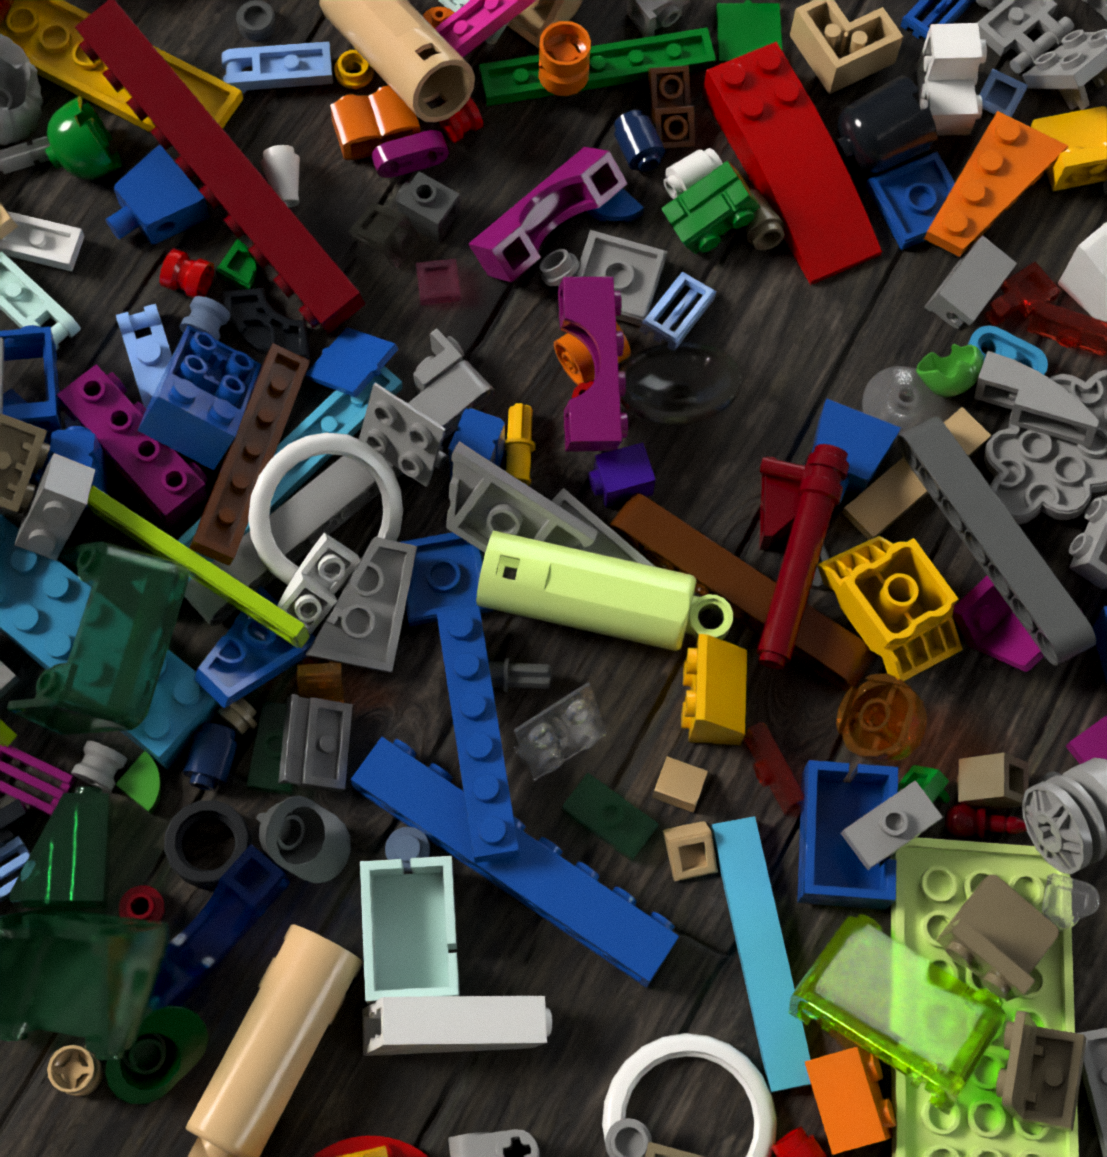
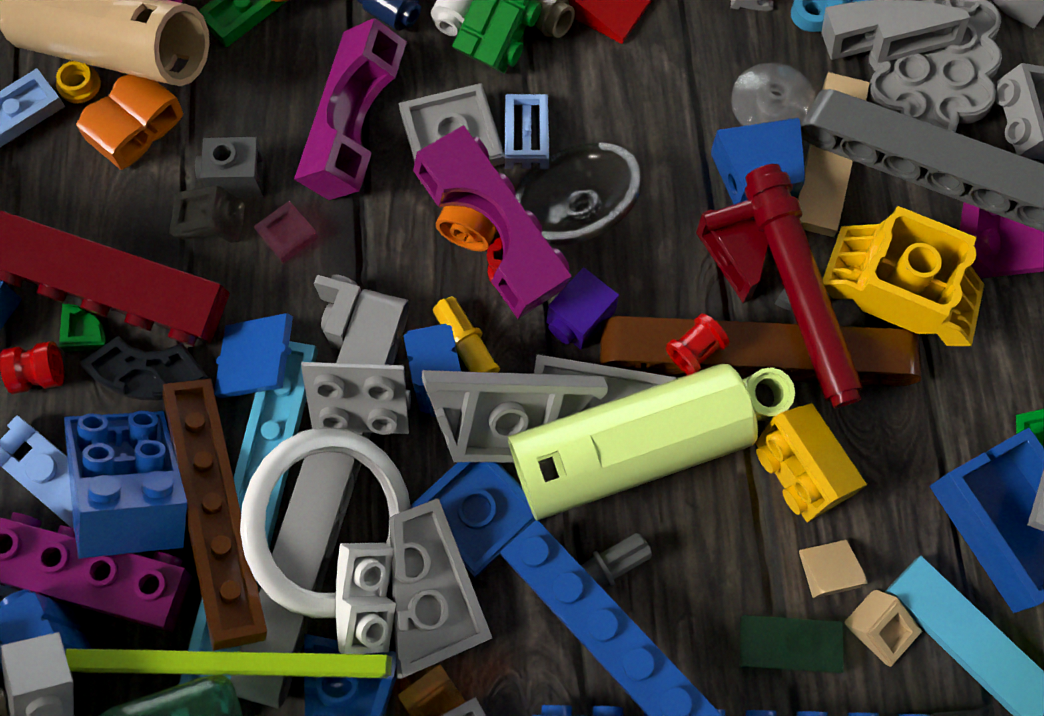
camera: 30 degrees left, 0 degrees up
sand blue wheel [179,296,231,341] -> none
white cone [260,145,300,208] -> none
magenta beam [371,130,449,178] -> none
red wheel [438,97,483,143] -> none
clear hinge [514,682,607,781] -> none
light grey plate [540,249,579,286] -> none
blue tile [587,188,644,222] -> none
clear red plate [744,722,805,815] -> none
clear orange cylinder [836,673,928,764] -> none
bright green hair [916,344,984,398] -> none
none -> red bush [665,313,730,375]

